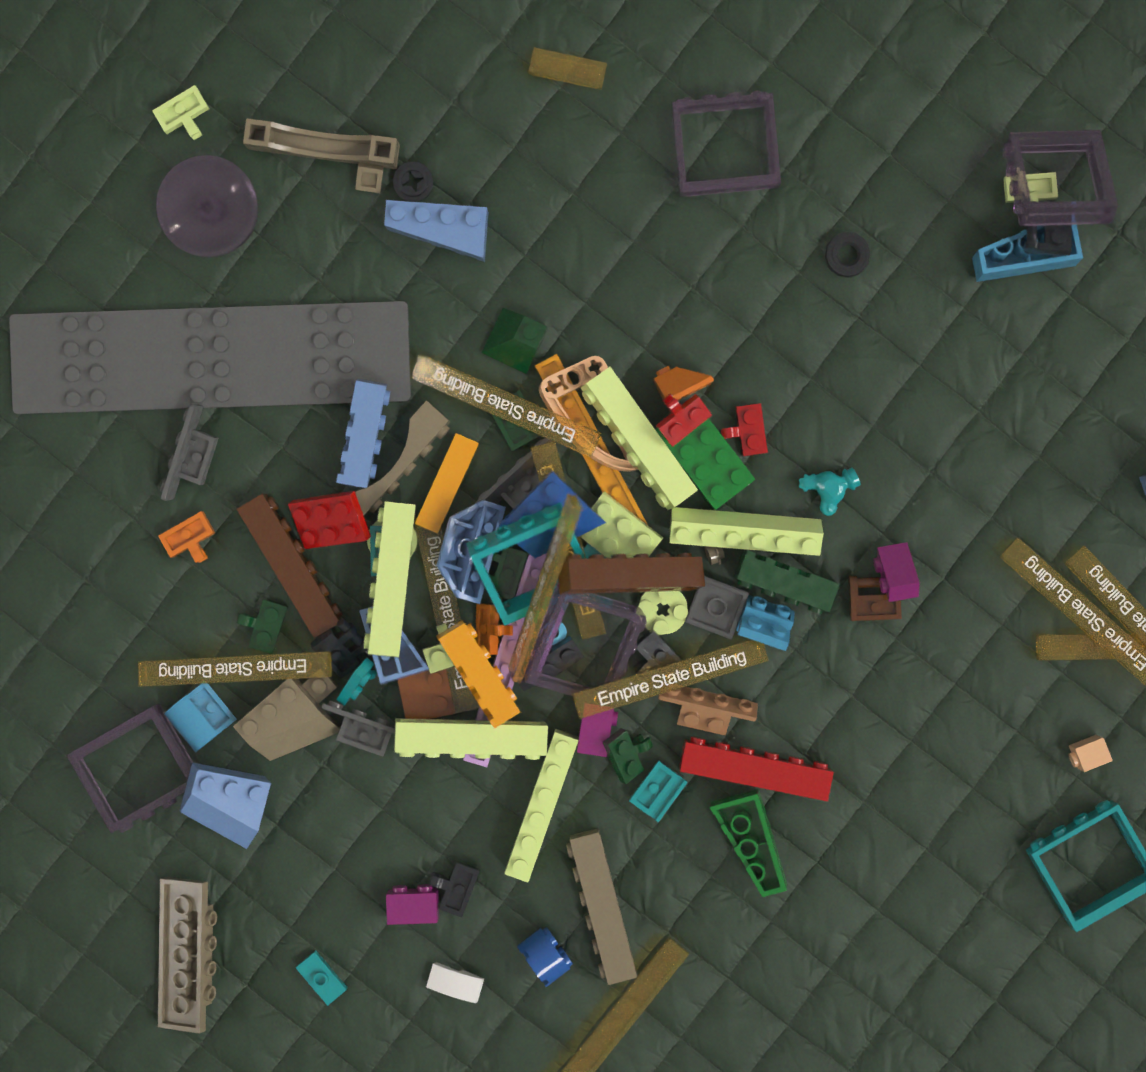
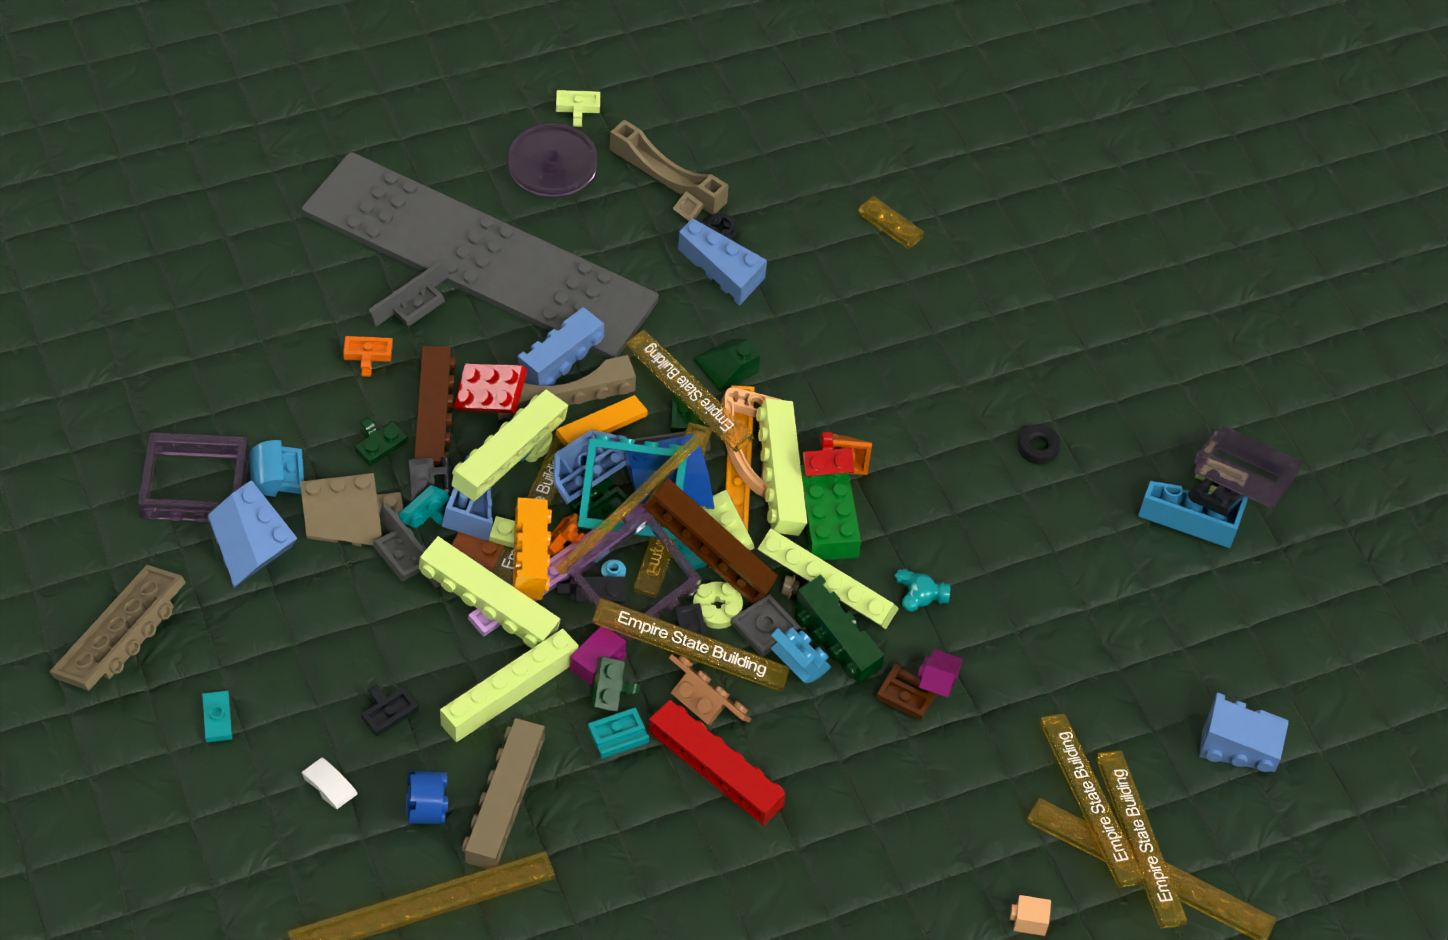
camera: 25 degrees right, 35 degrees down
clear yellow tile [138,652,332,687] -> none
magenta brick [386,884,439,925] -> none
clear purple window [671,90,781,197] -> none
green wedge [709,789,787,897] -> none
red plate [721,403,768,457] -> none

